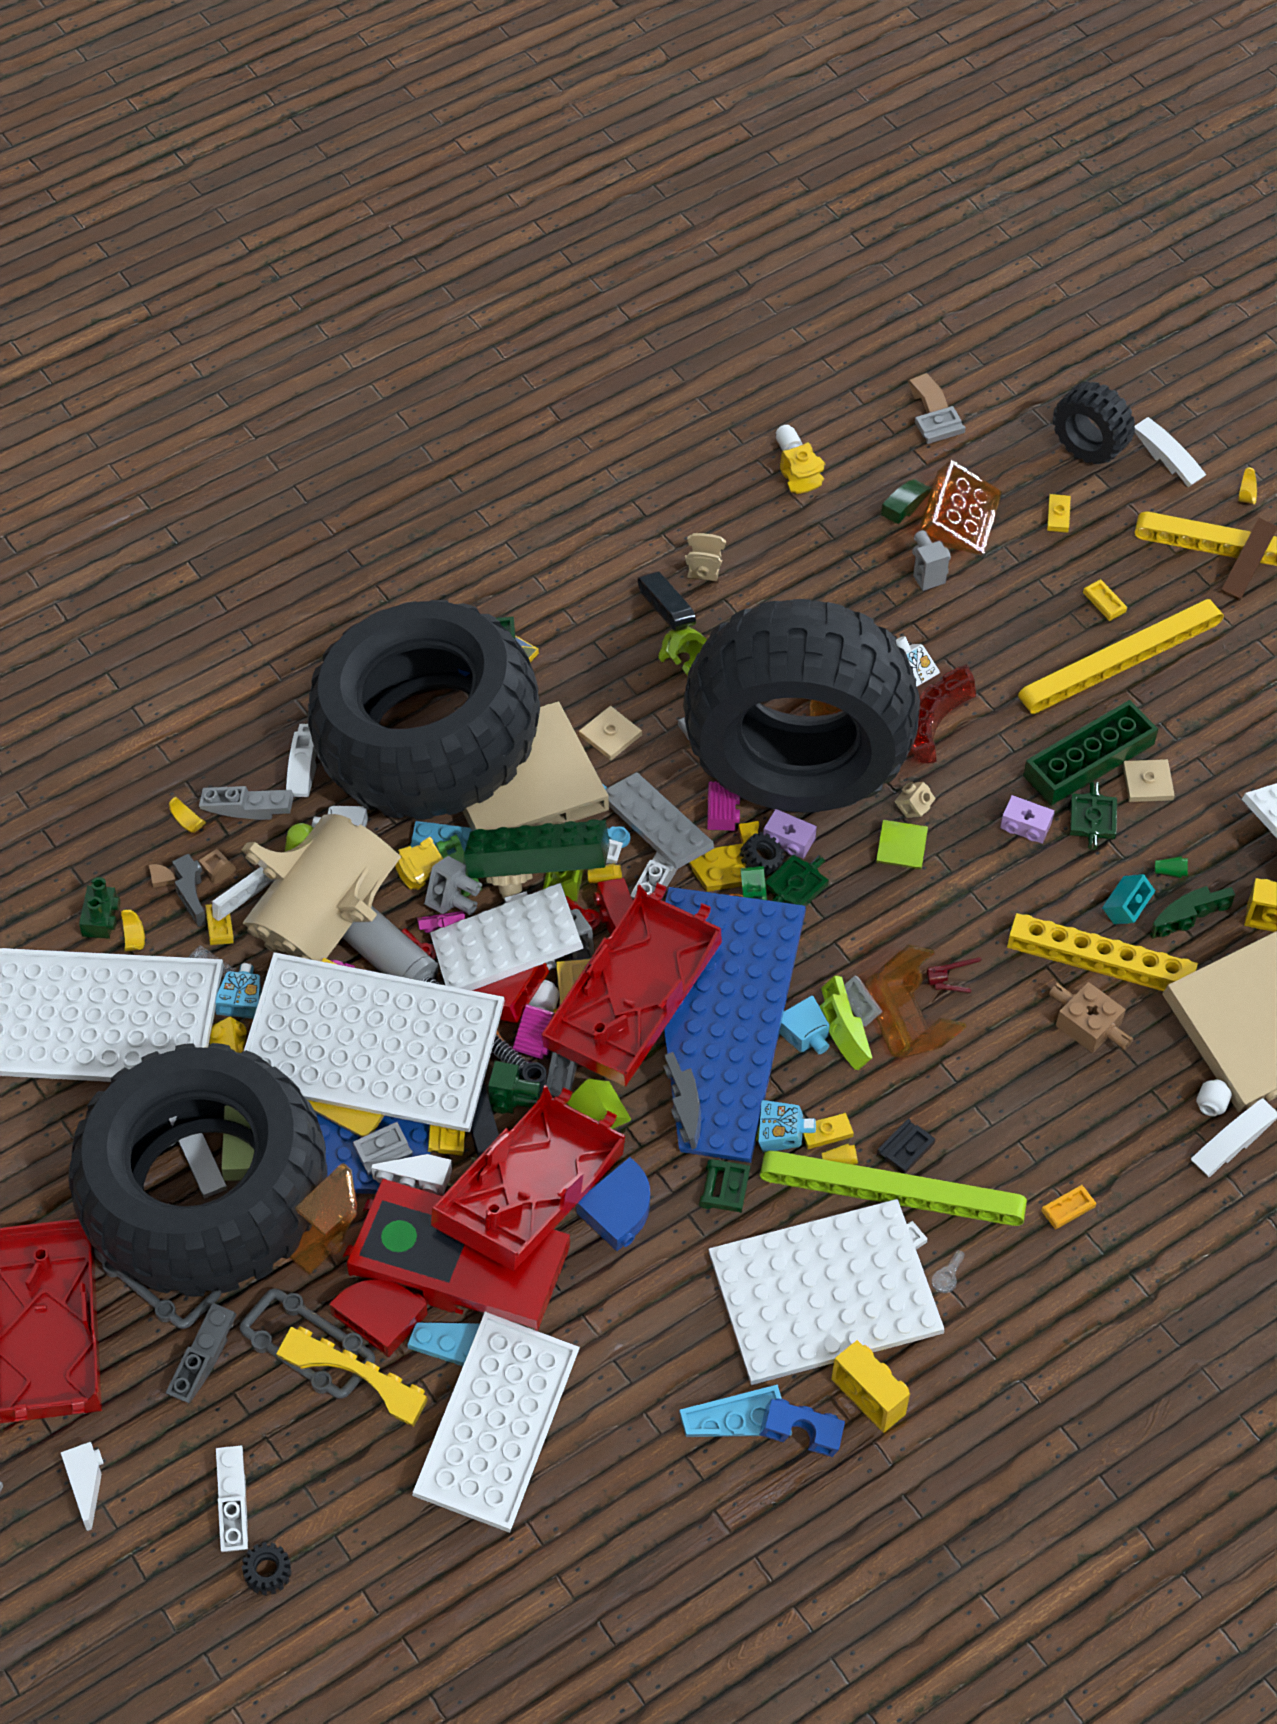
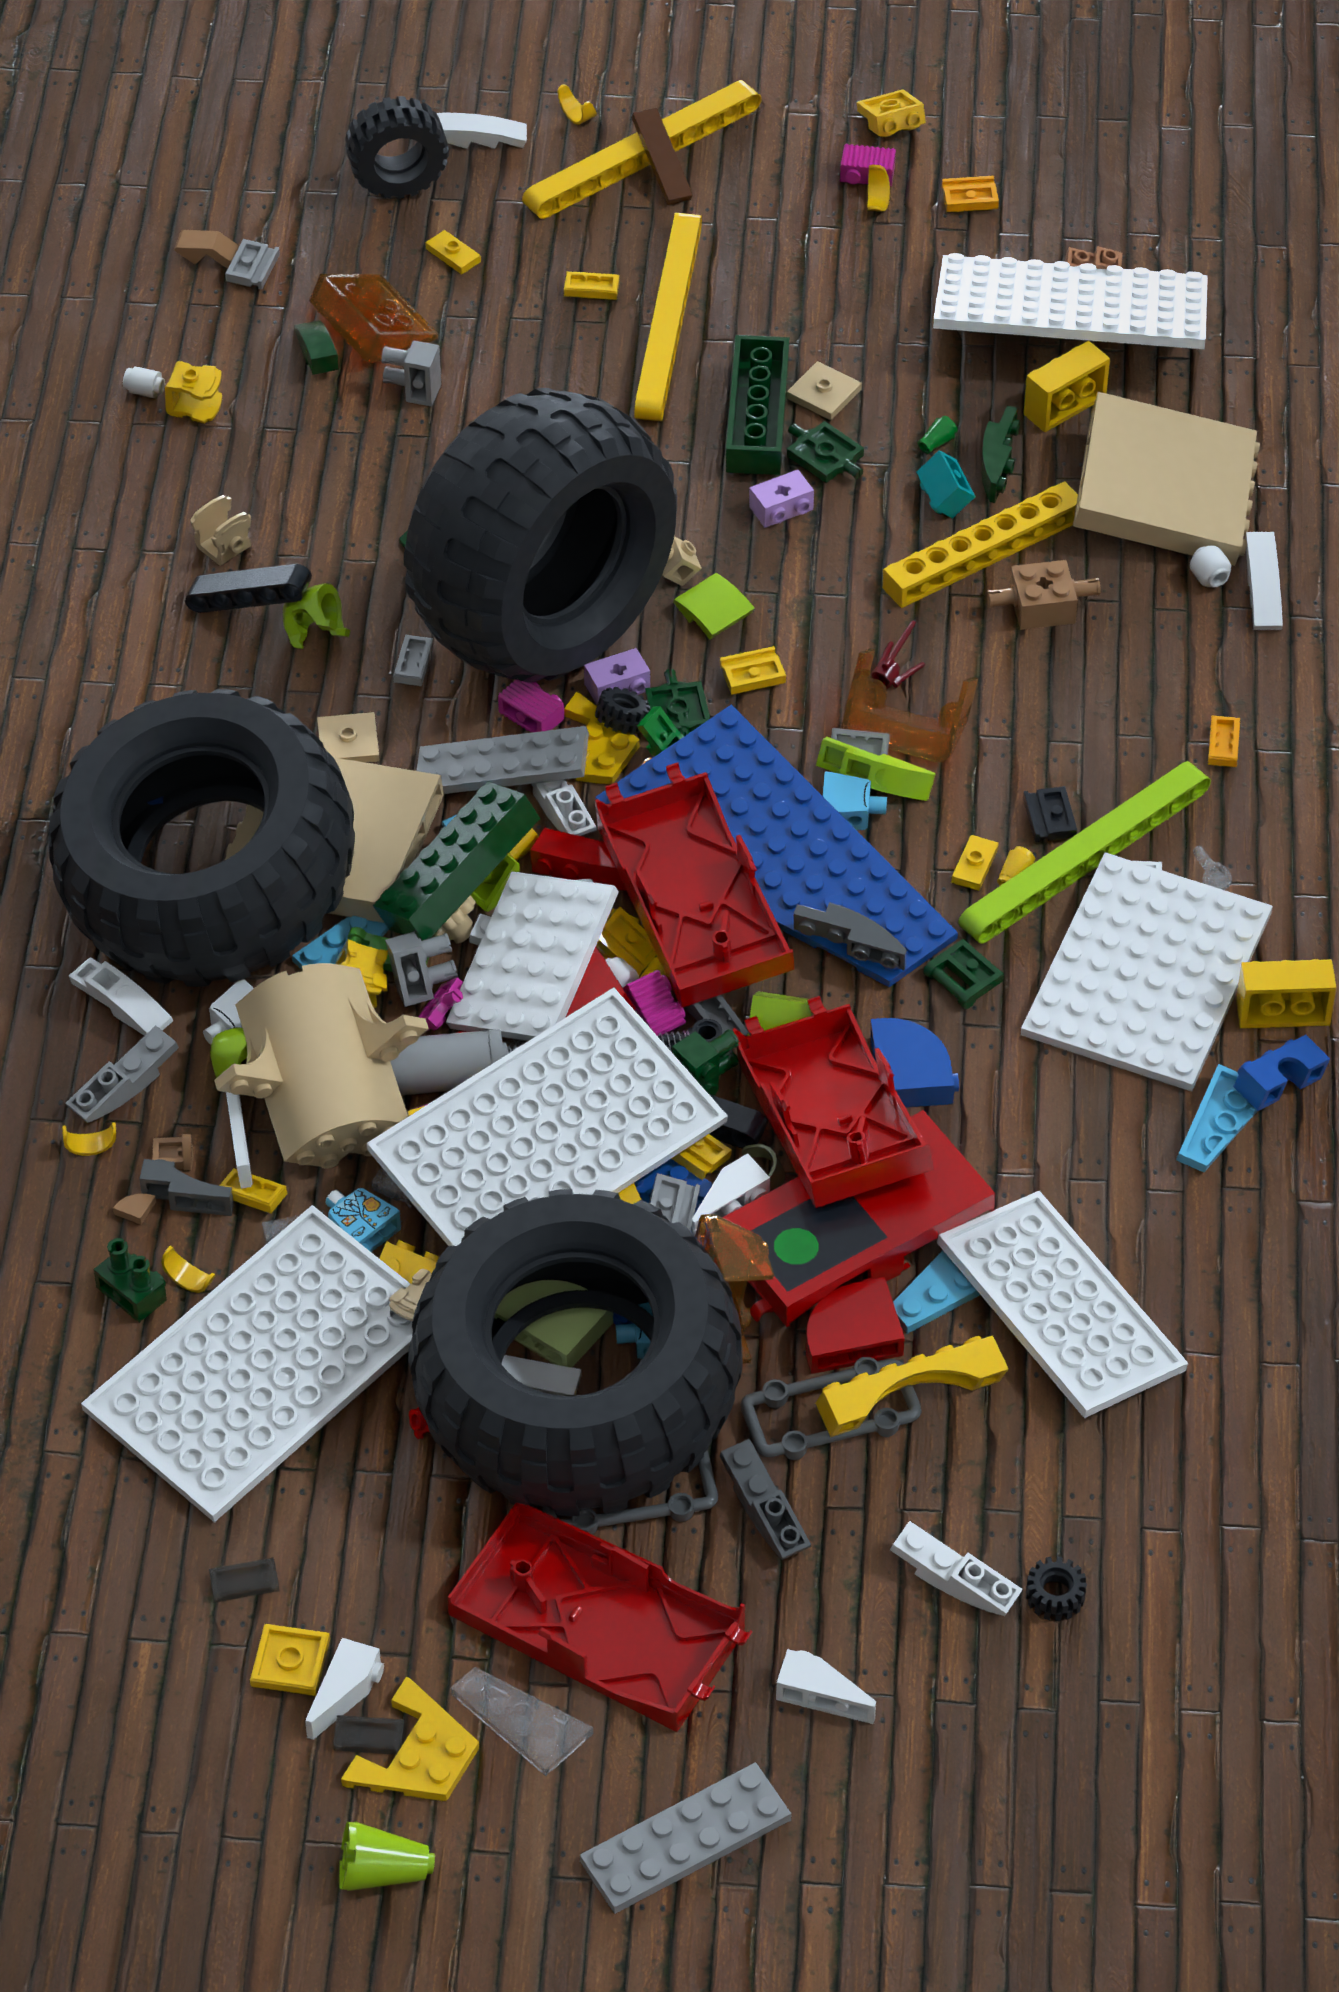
camera: 50 degrees left, 5 degrees down
medium azure torso [759,1100,816,1153] -> none
none -> yellow plate [720,646,786,695]

